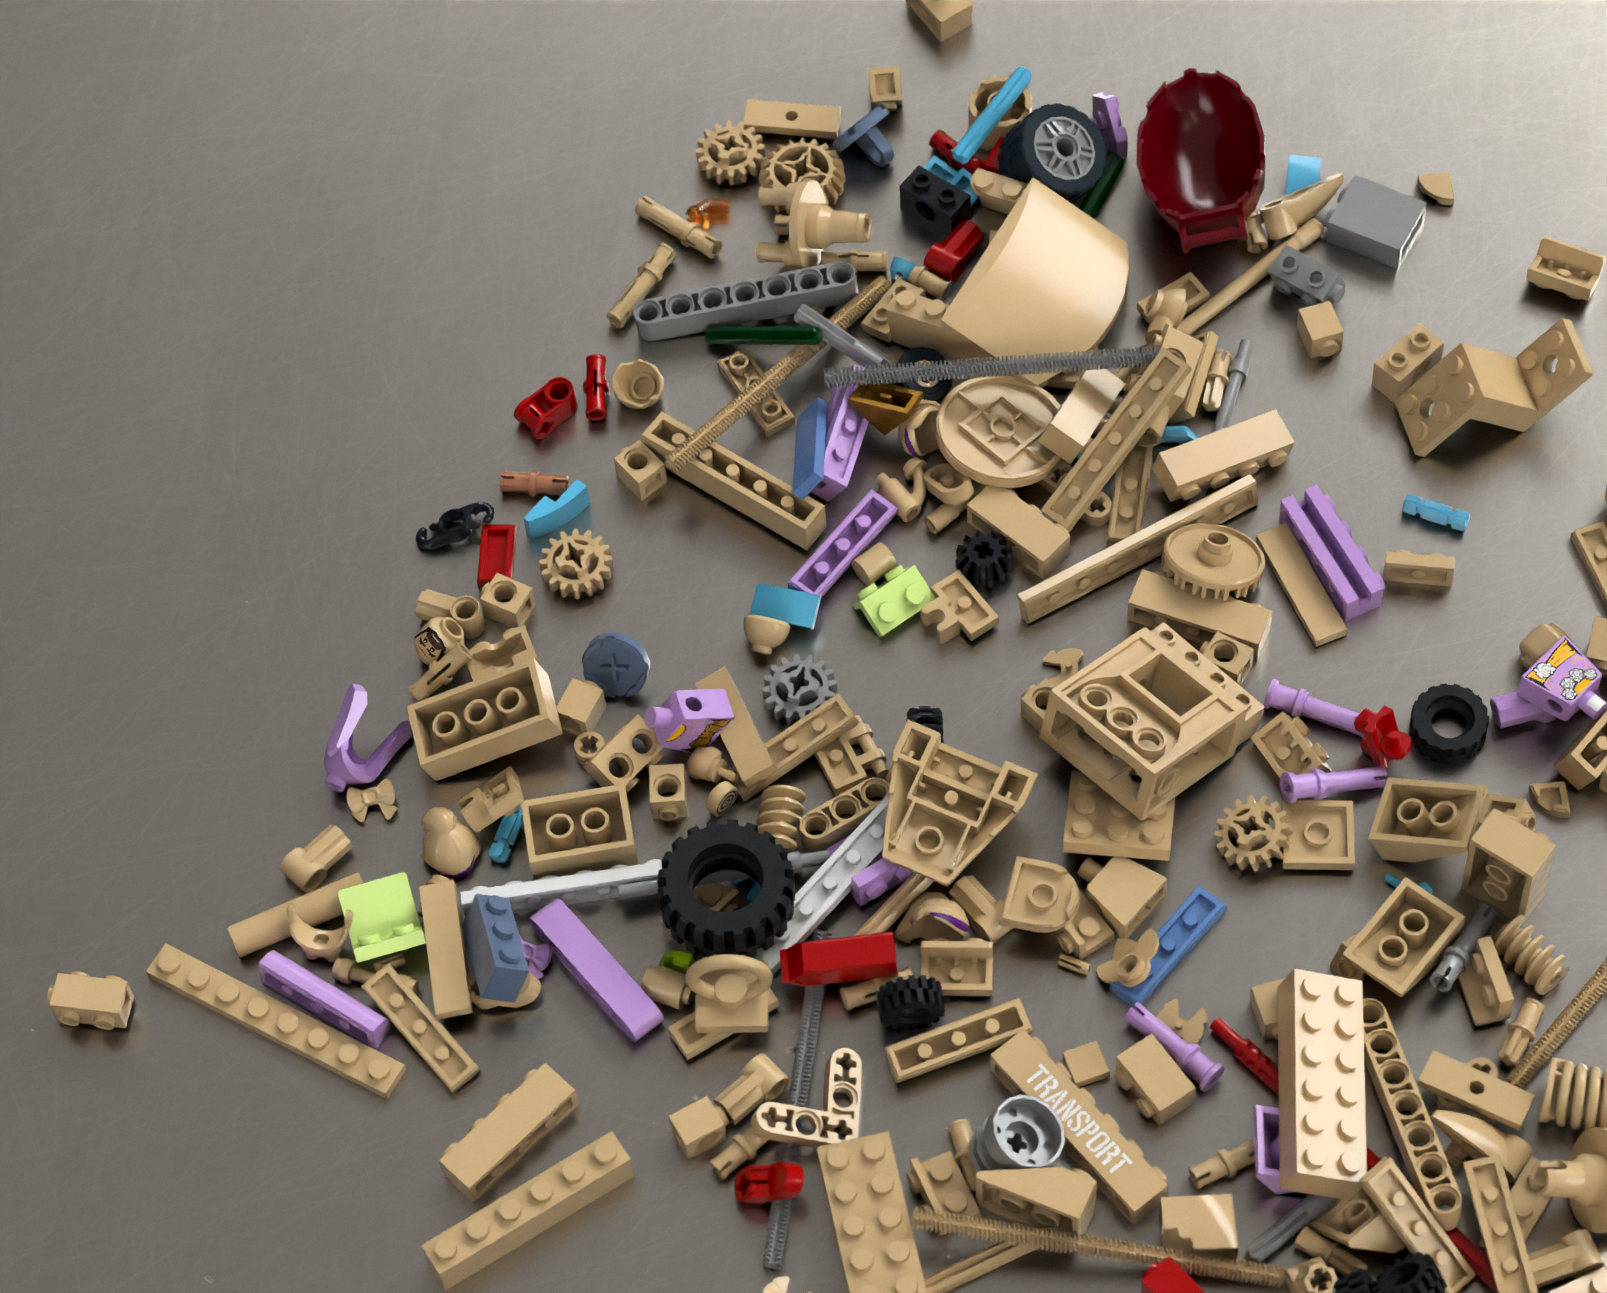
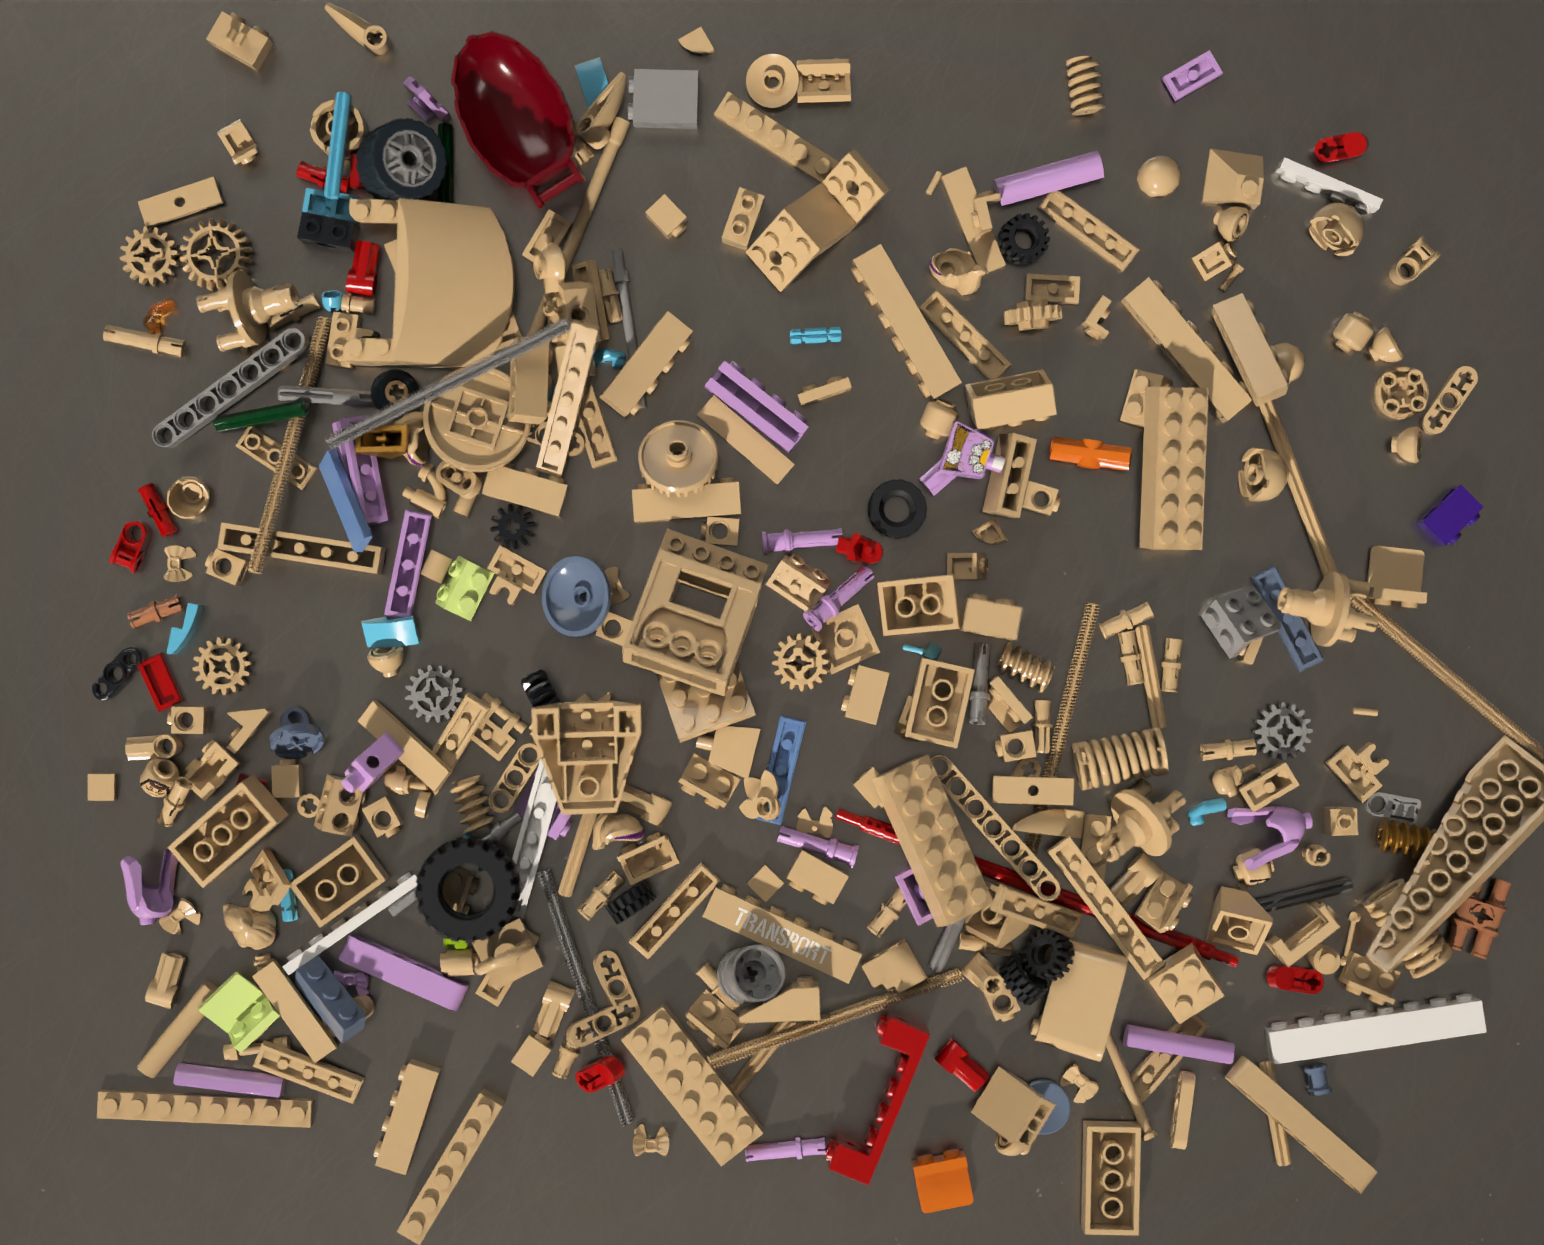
camera: 30 degrees left, 30 degrees up
tan brick [47,971,134,1030] -> none
tan helmet [286,904,353,962] -> none
tan pin [606,243,676,328] -> none
red piece [779,931,898,987] -> none
sand blue tile [833,104,894,167] -> none
tan tile [999,856,1080,933] -> none
tan tile [1017,474,1259,624] -> none
tan piece [1058,953,1091,976] -> none
light grey brick [1268,244,1346,307] -> none
none -> tan tile [88,773,117,801]
none -> tan piece [163,545,196,582]
none -> tan slope [226,708,273,754]
none -> tan piece [325,3,391,55]
none -> sand blue dish [542,556,611,637]
none -> tan plate [714,92,858,189]
none -> tan dish [746,54,799,108]
none -> tan brick [841,665,890,725]
none -> tan brick [851,244,962,401]
none -> tan brick [995,729,1037,762]

